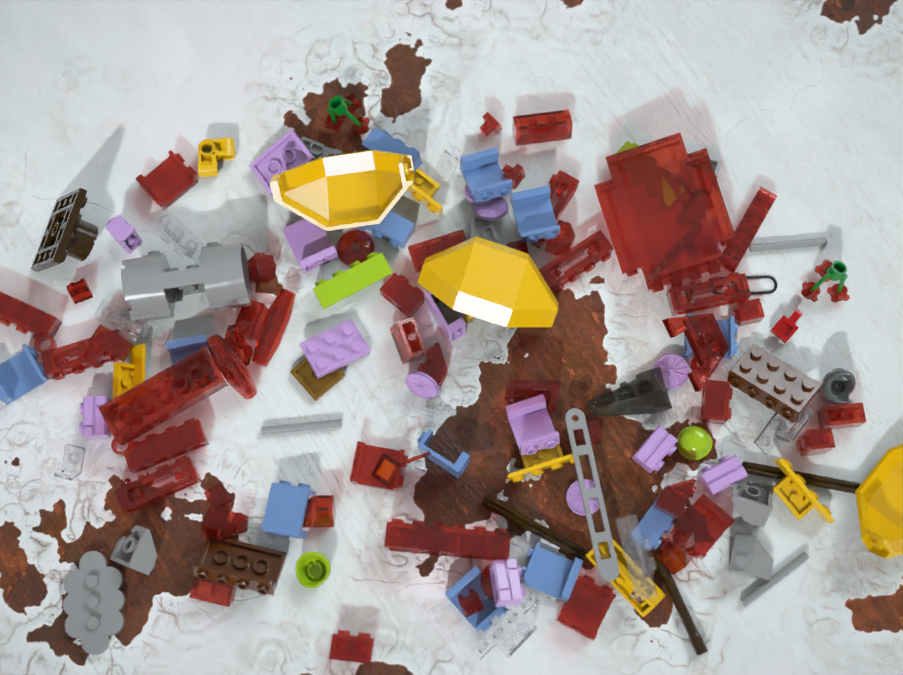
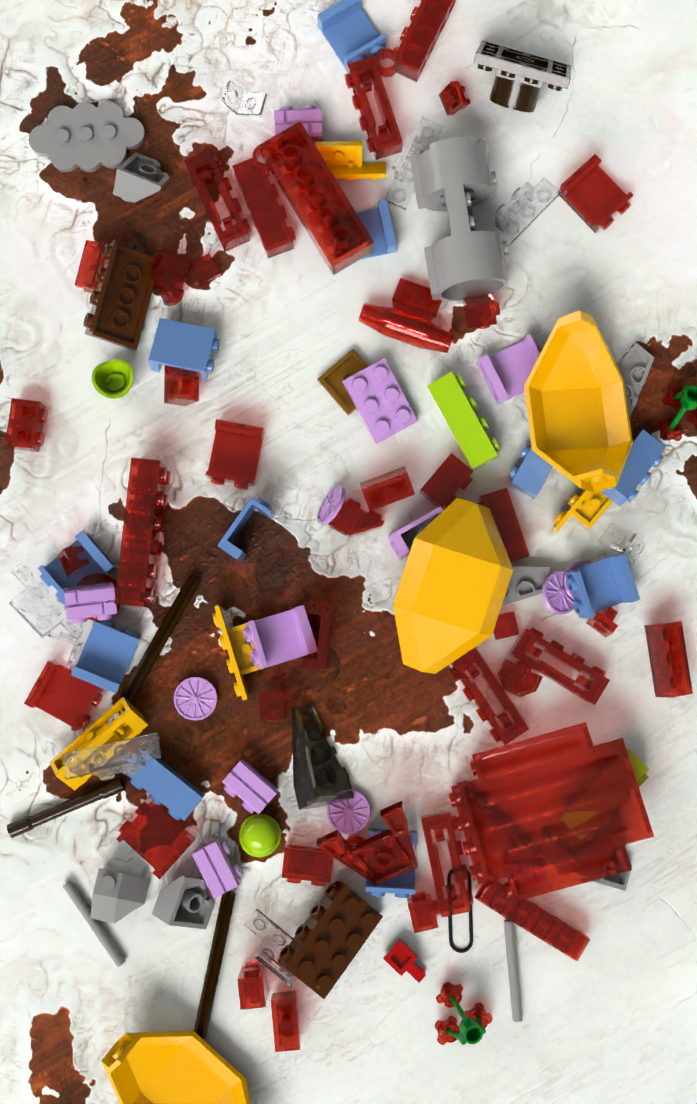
camera: 90 degrees right, 10 degrees up
clear red plate [77,324,134,369] -> none
lavender brick [106,215,143,254] -> none
yellow piece [198,138,236,177] -> none
clear red plate [206,324,257,399] -> none
lavender plate [249,129,315,196] -> none
light grey bar [261,419,342,435] -> none
clear red dish [336,230,375,266] -> none
clear red piece [371,451,431,487] -> none
clear red tile [480,112,503,137] -> none
medium blue panel [510,185,560,244] -> none
light grey piece [565,408,619,582] -> none
clear red slope [653,478,697,519] -> none
clear red slope [656,529,694,575] -> none
yellow bracket [771,457,834,524] -> none
dark grey piece [820,368,856,405] -> none

